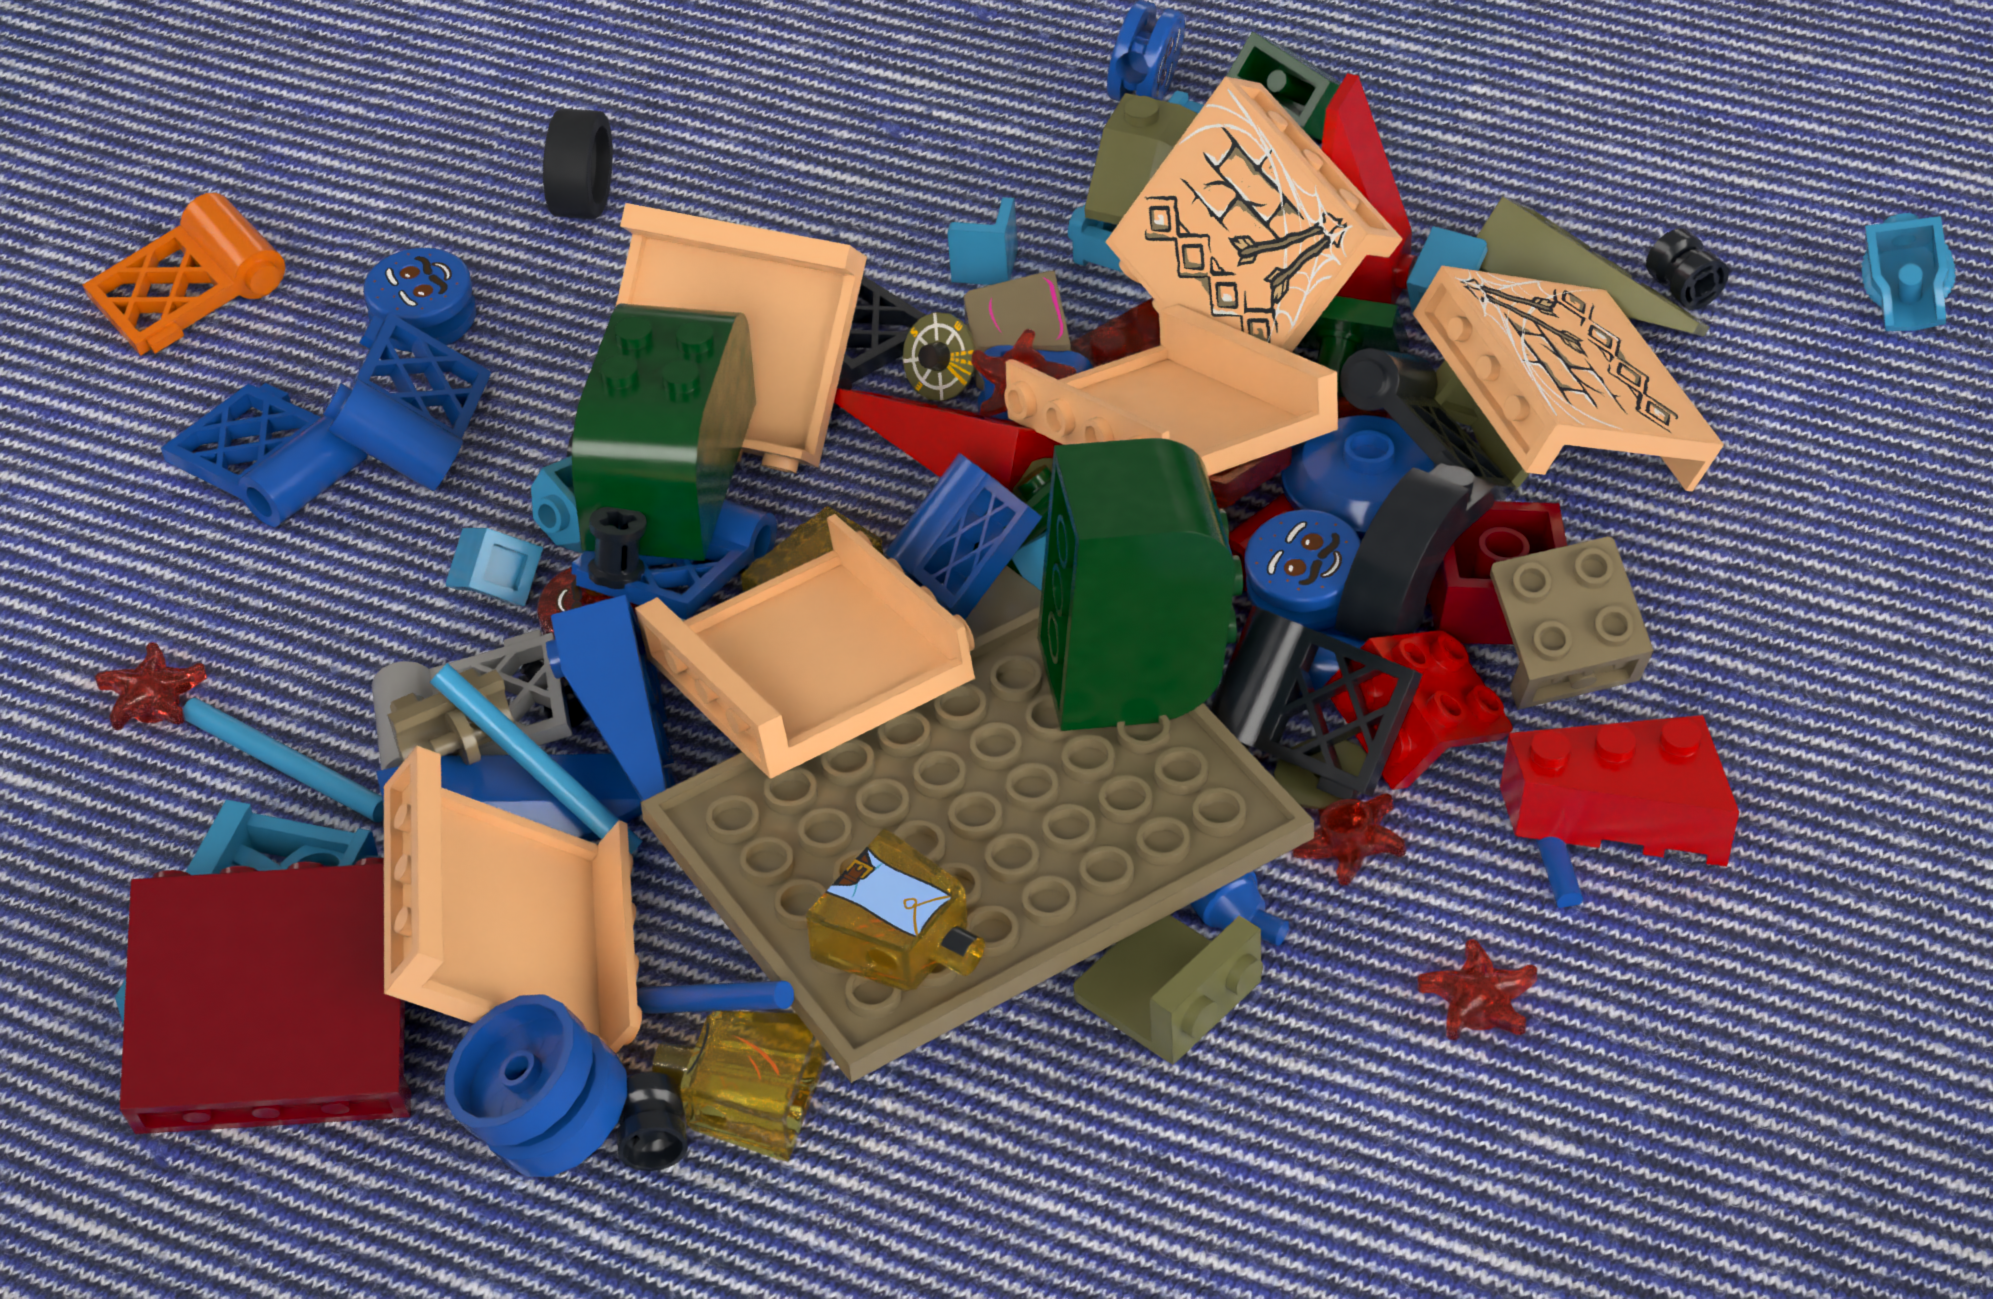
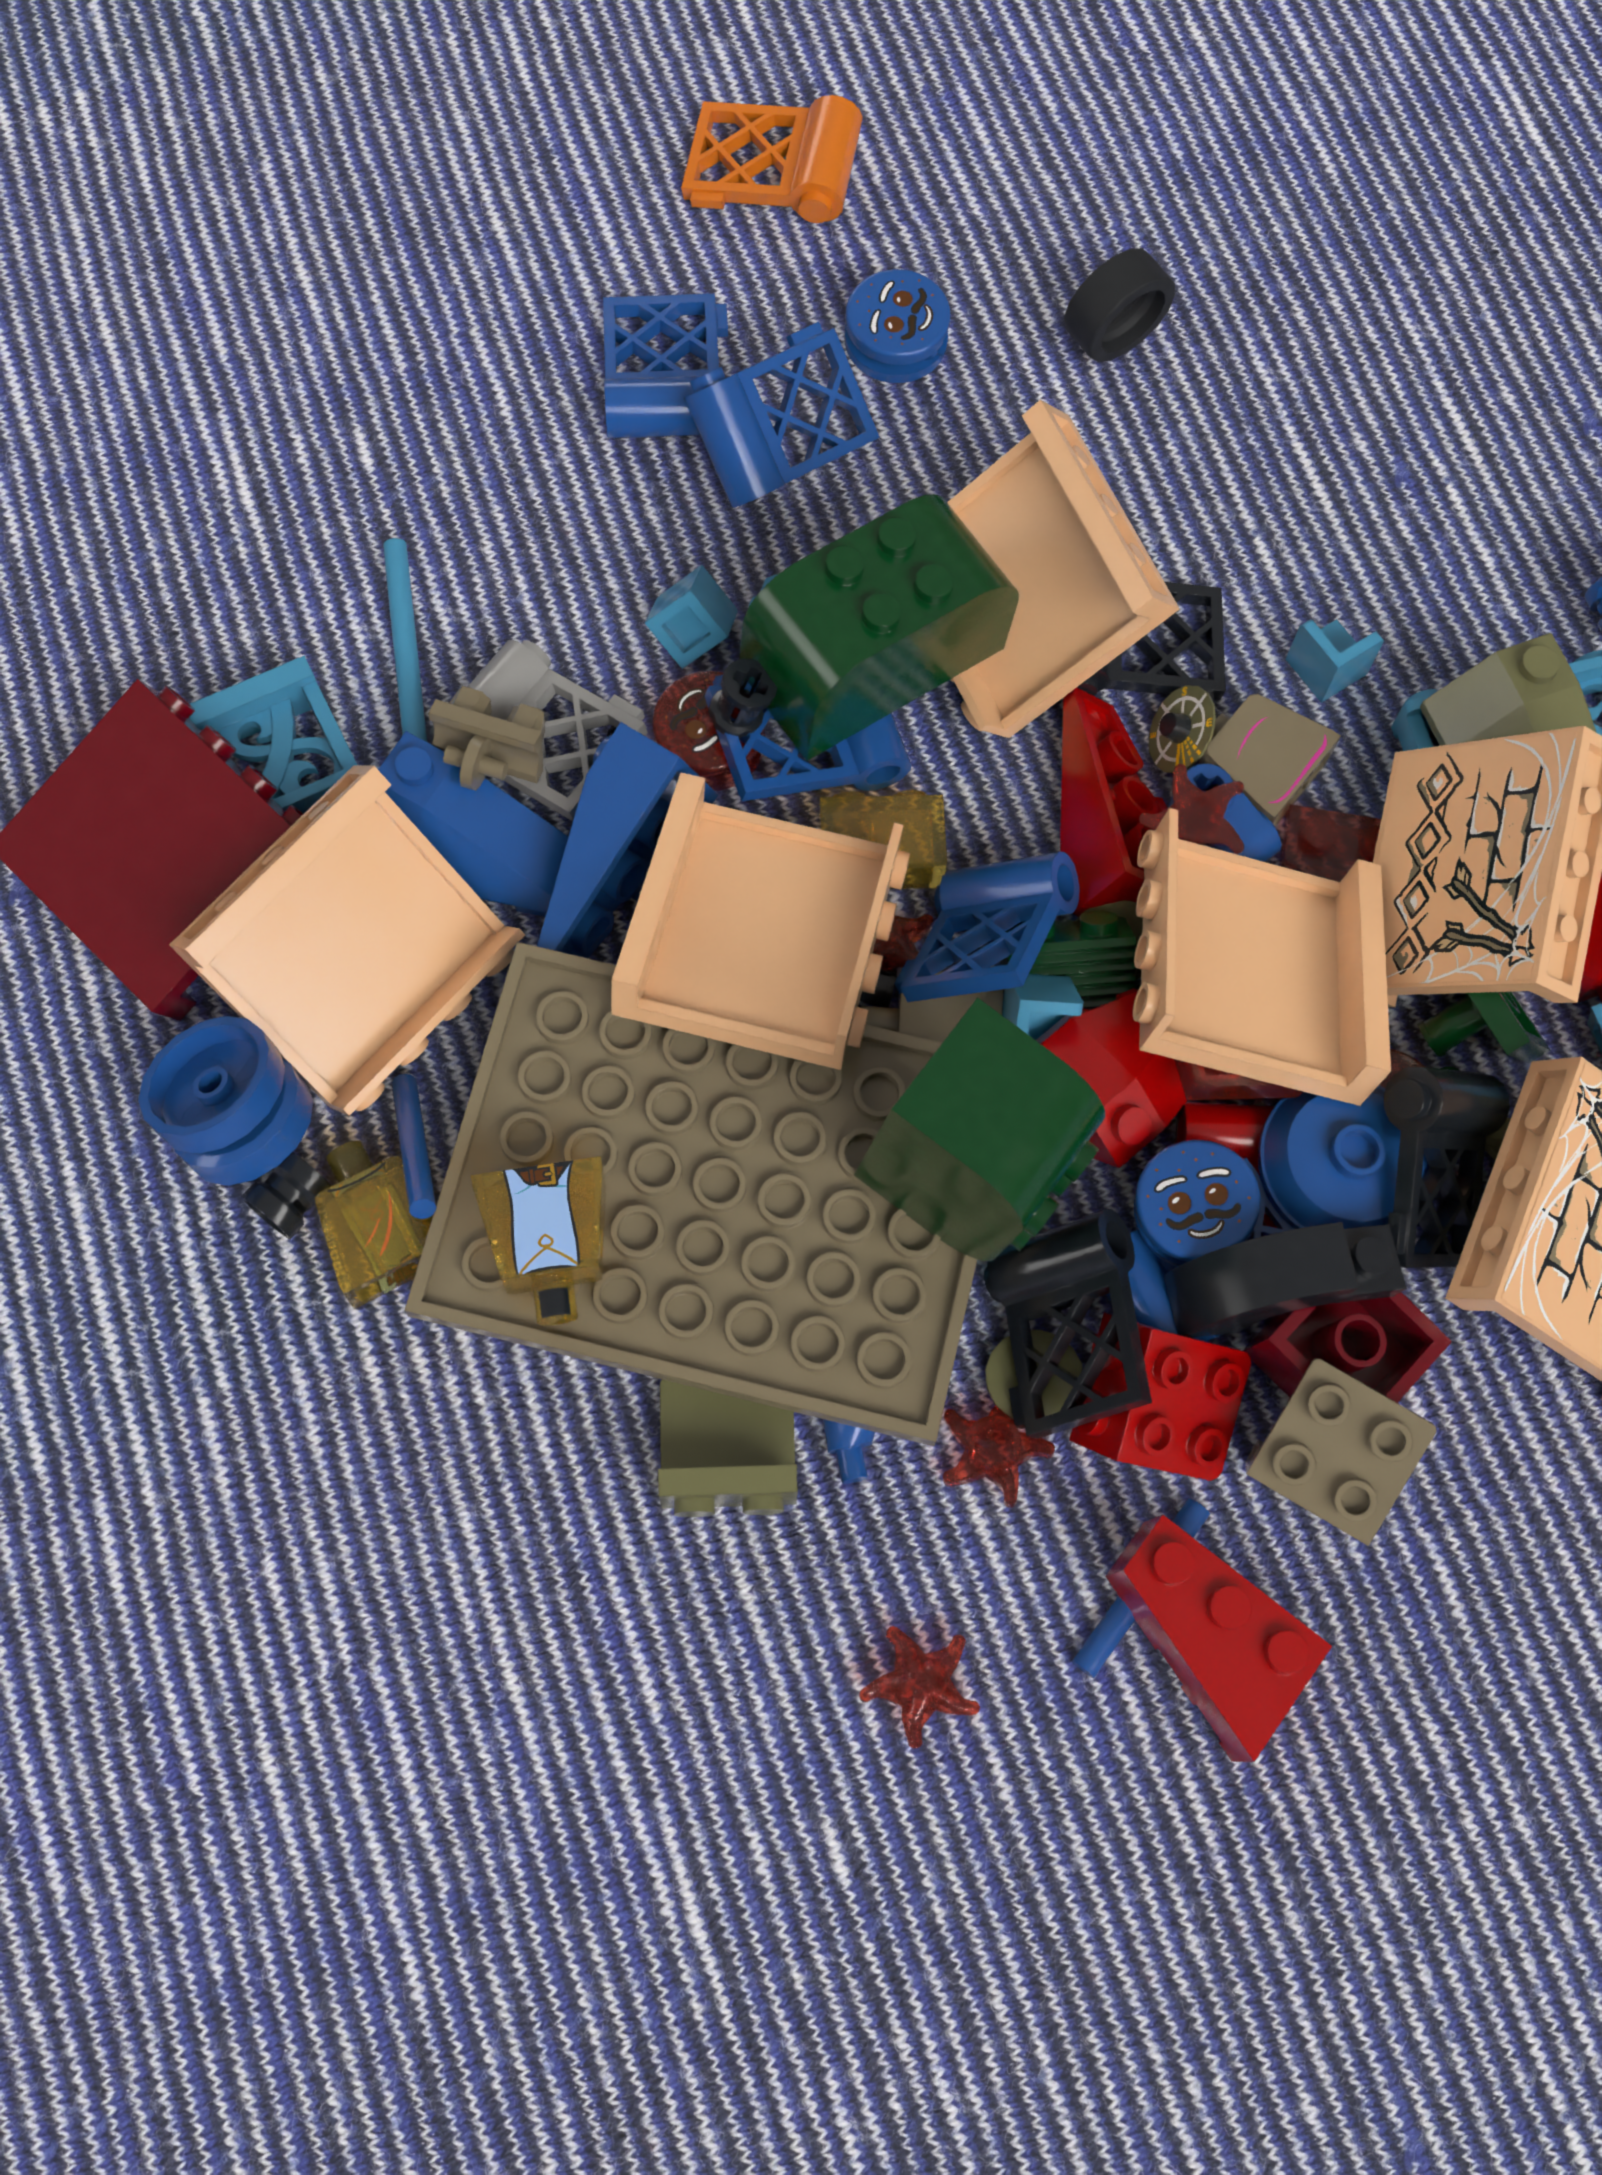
camera: 40 degrees right, 25 degrees up
clear red animal [95,642,207,730] -> none
dark azure bar [430,663,643,854] -> none

